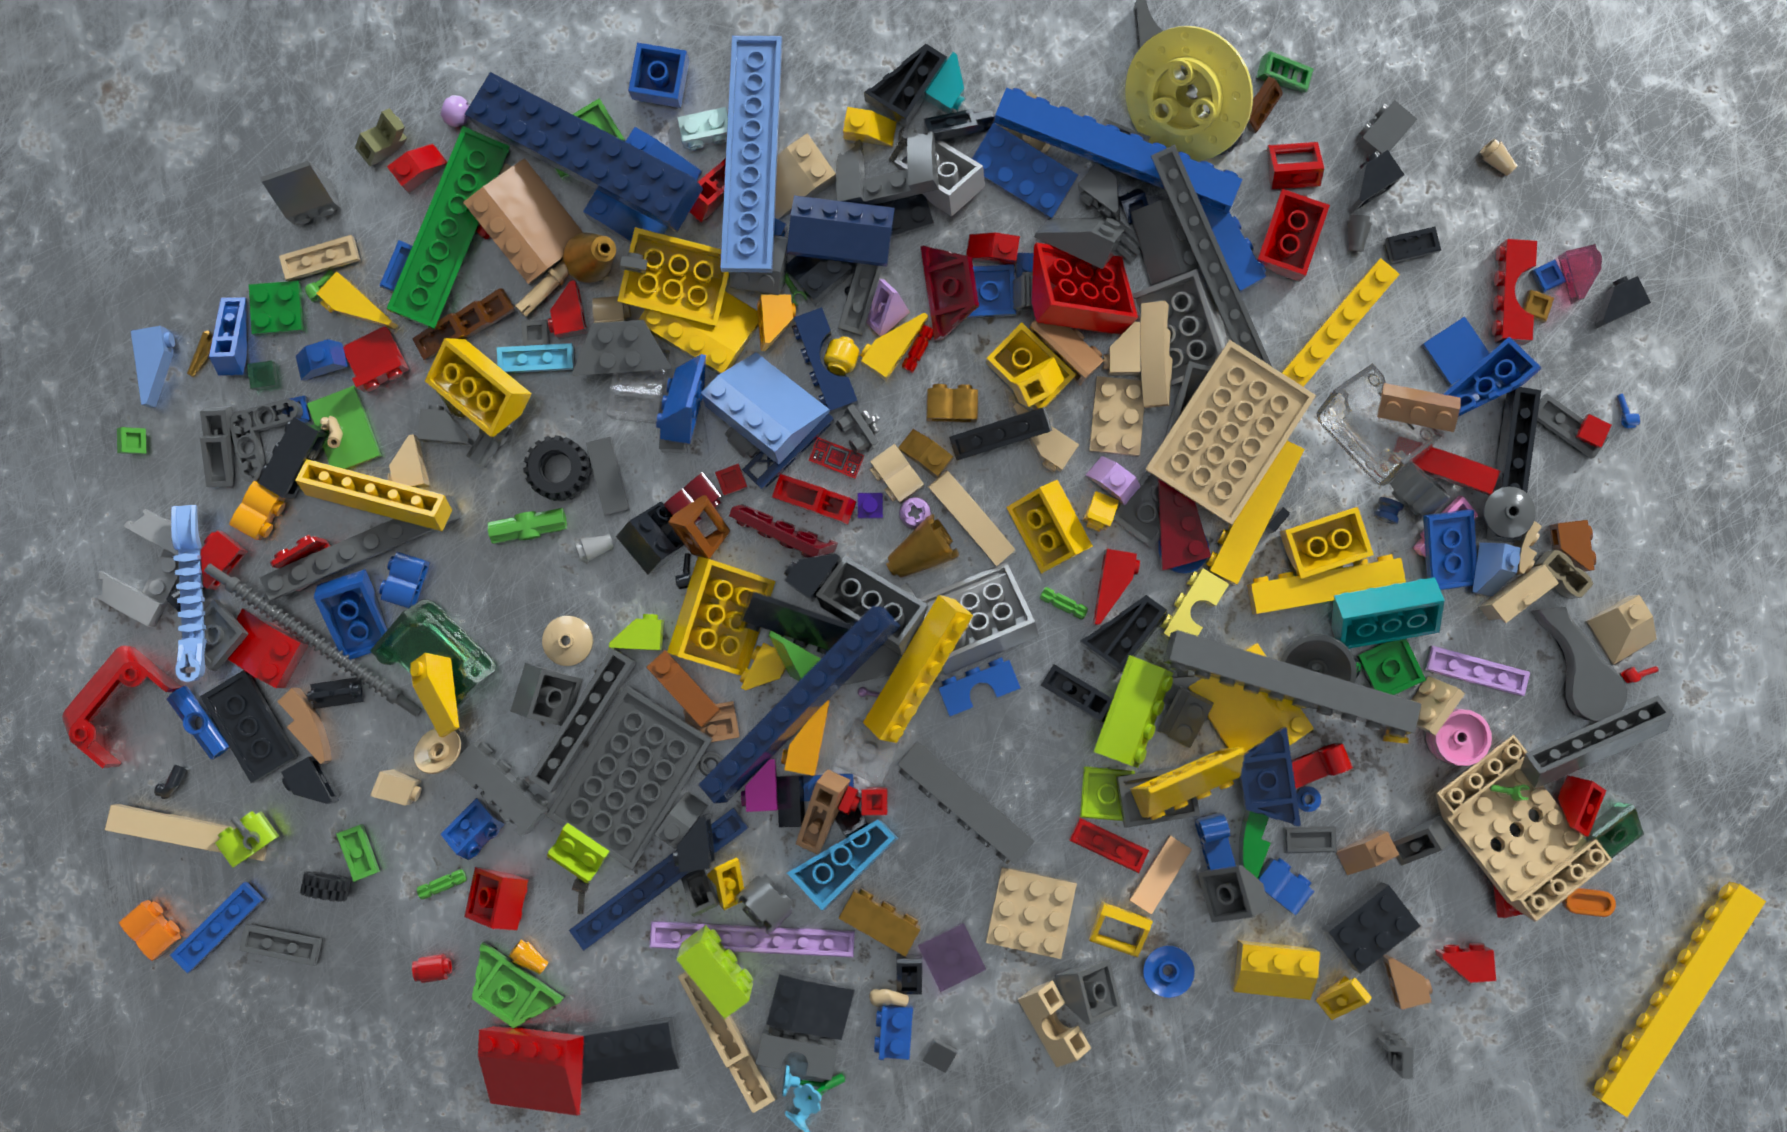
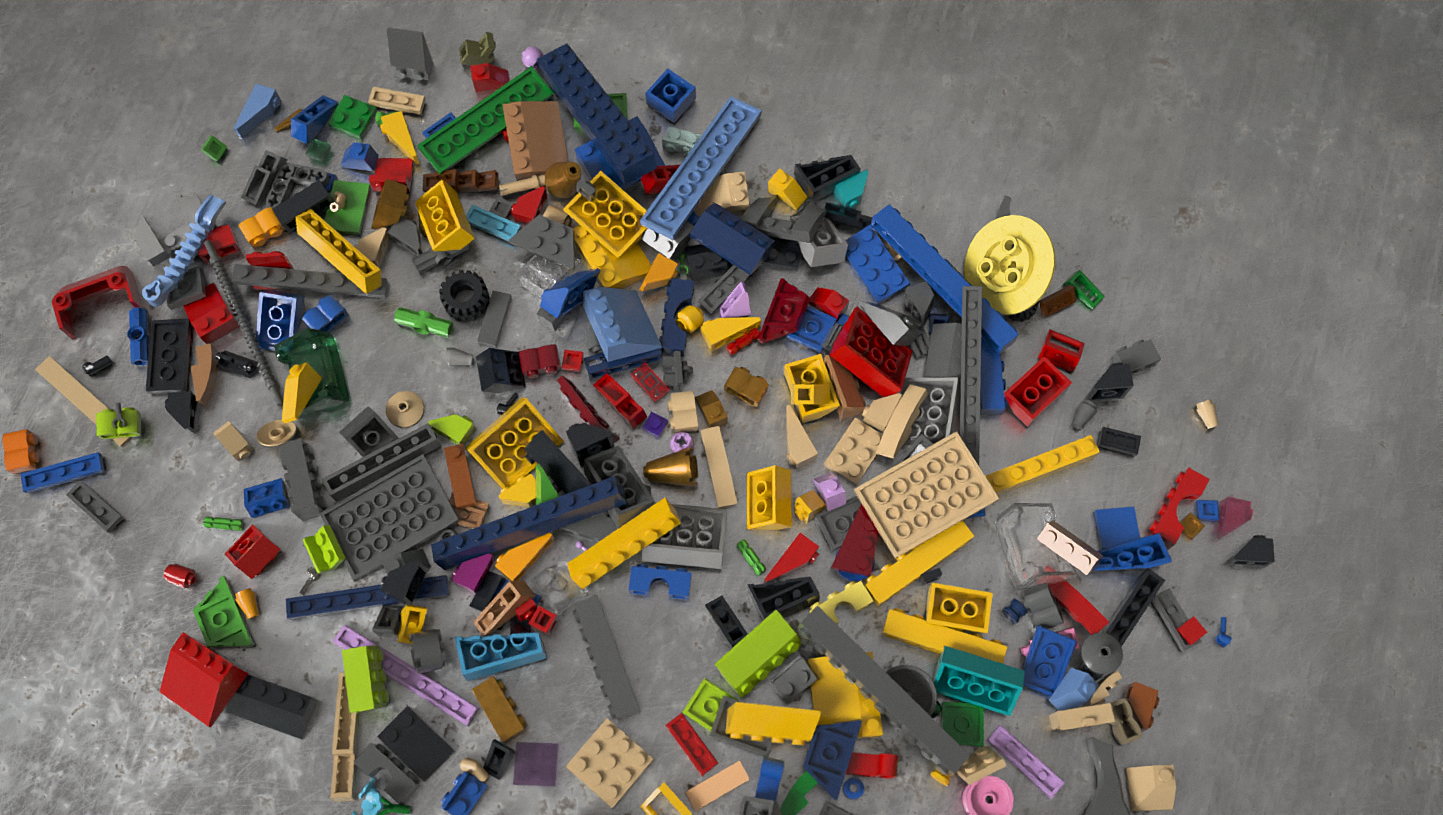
camera: 25 degrees right, 15 degrees down
black tyre [300,871,351,902] -> none
bright green plate [336,824,380,882] -> none
dark orange tile [668,495,730,559] -> none
black plate [949,406,1053,461] -> none
none -> pearl gold slope [371,179,409,230]

